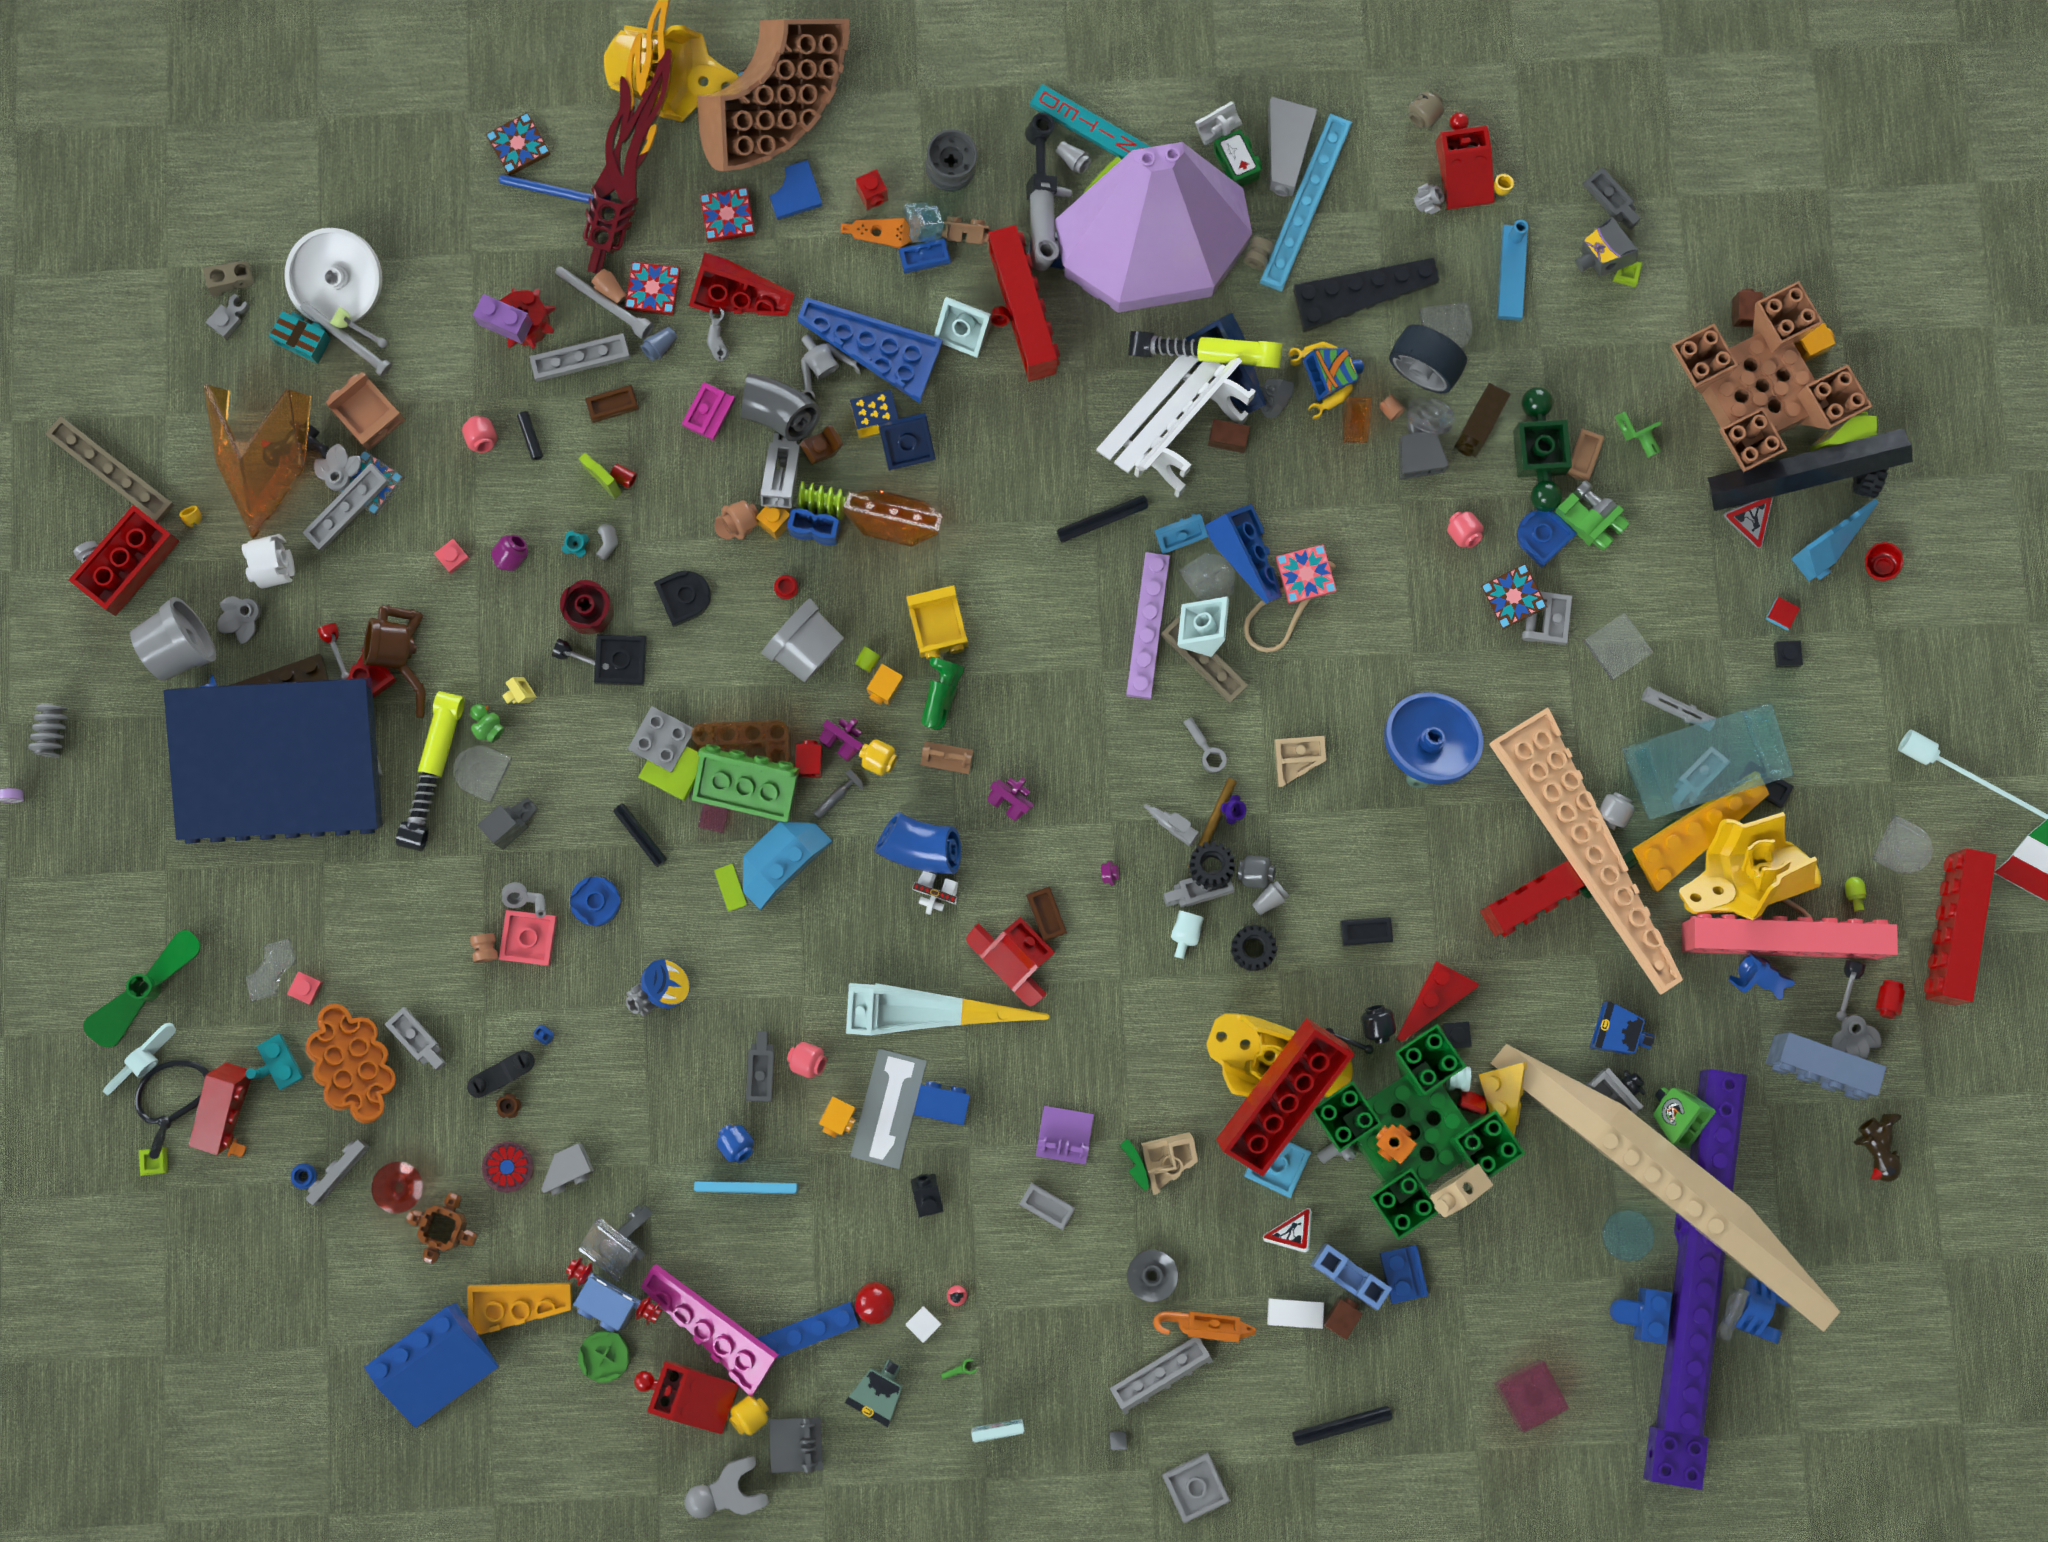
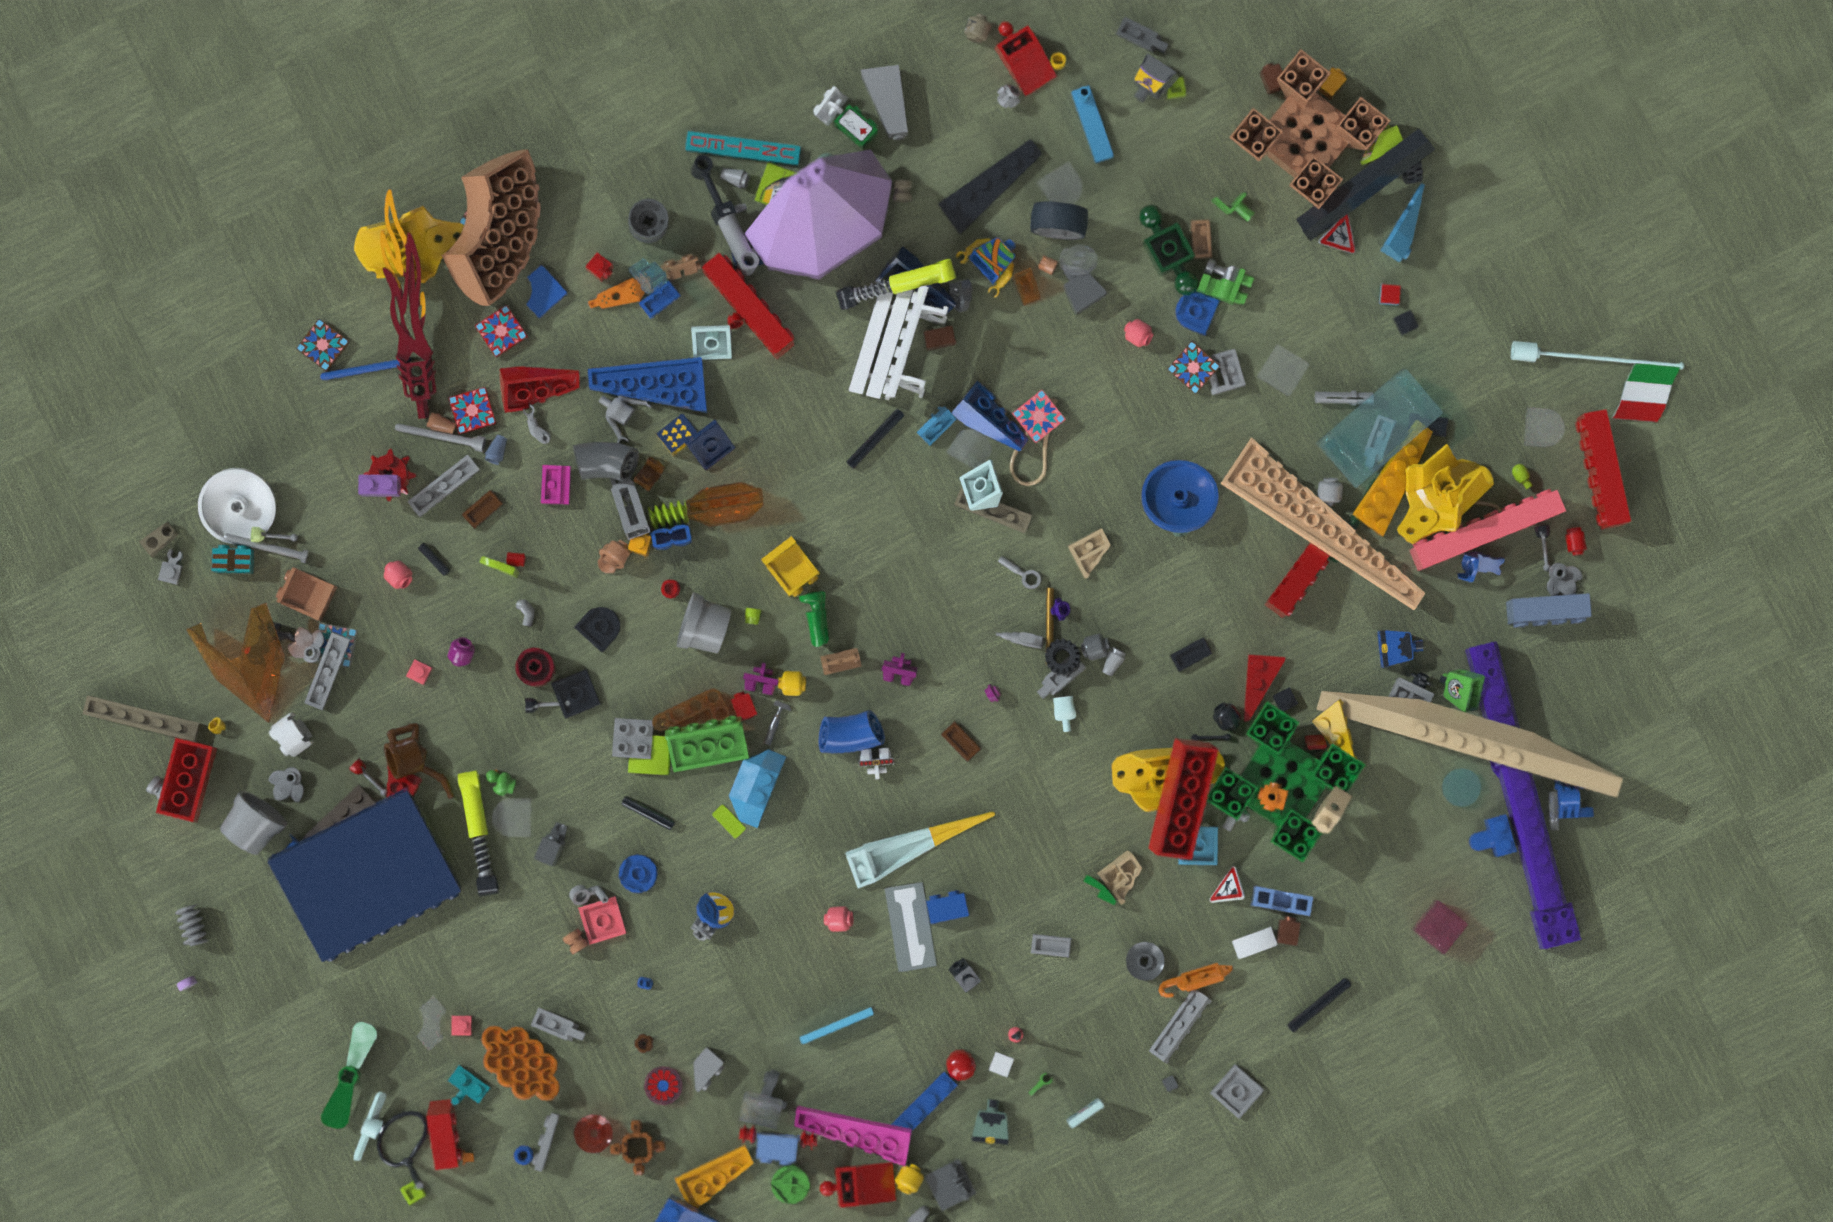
camera: 25 degrees left, 5 degrees up
black piece [467,1050,535,1098] -> none
light yellow tile [503,677,537,704] -> none
teal plate [562,531,589,557] -> none
clear pink tile [698,803,729,833] -> none
blue head [716,1125,754,1163] -> none
dark grey hinge [746,1031,775,1102] -> none
light orange brick [819,1096,857,1138] -> none
light orange brick [866,664,904,706] -> none
red plate [966,917,1055,1006] -> none
medium lavender hinge [1036,1106,1094,1165] -> none
lavender plate [1126,552,1170,700] -> none
black tyre [1230,925,1277,972] -> none
medium azure tile [1260,114,1352,292] -> none
blue plate [1379,1245,1429,1304] -> none
light aqua wheel [1446,1067,1471,1092] -> none
dark brown window [1454,383,1511,458] -> none
dark brown animal [1854,1113,1901,1182] -> none
red hair [1865,542,1903,582] -> none

